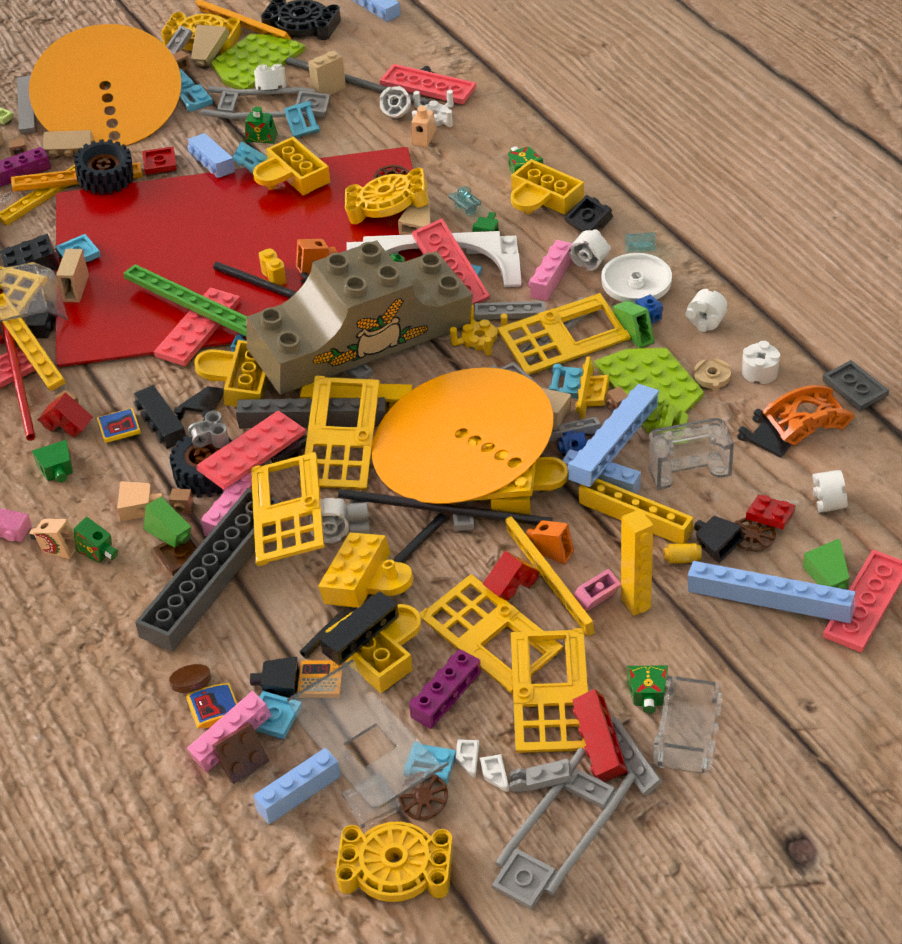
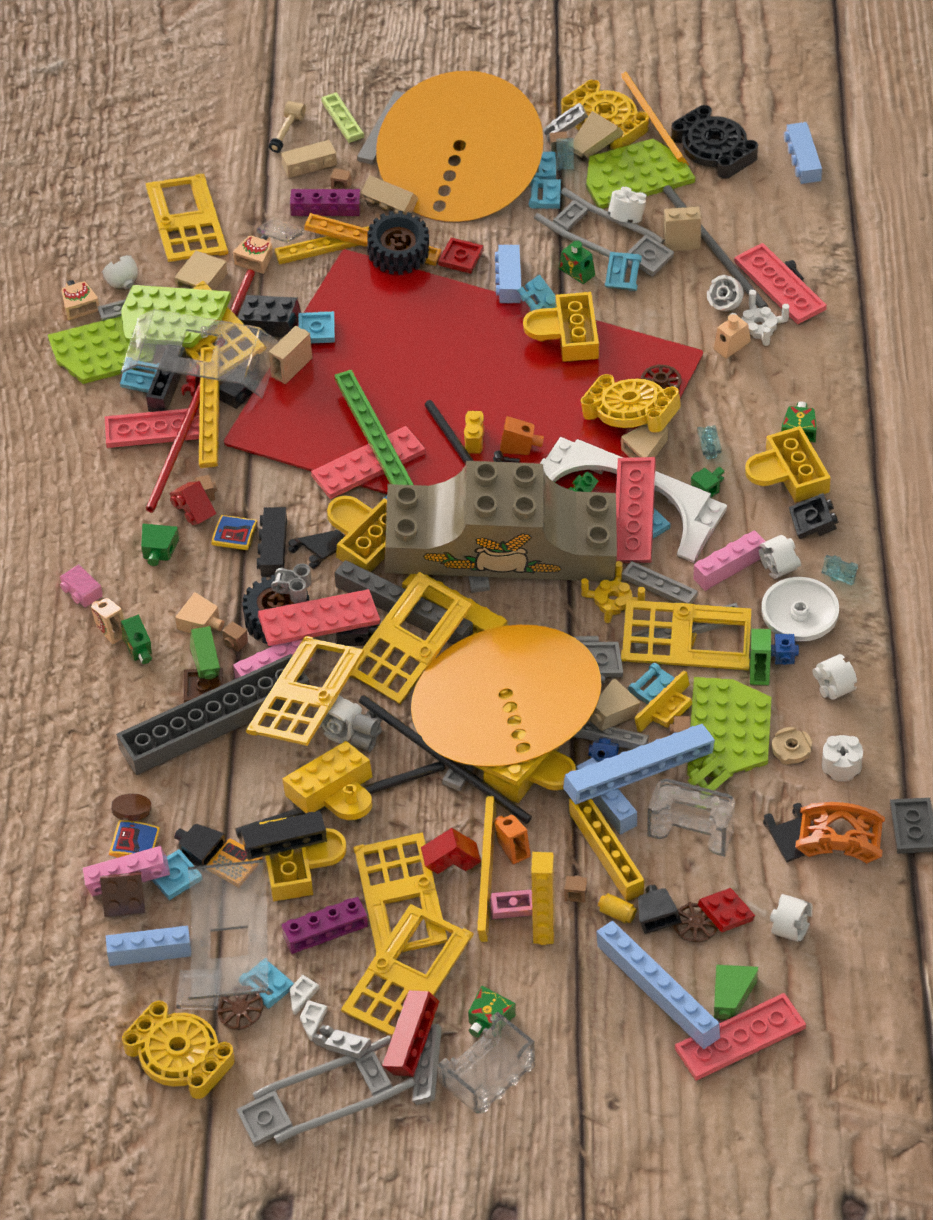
camera: 30 degrees right, 5 degrees up
none -> clear light blue hips [556,138,574,169]

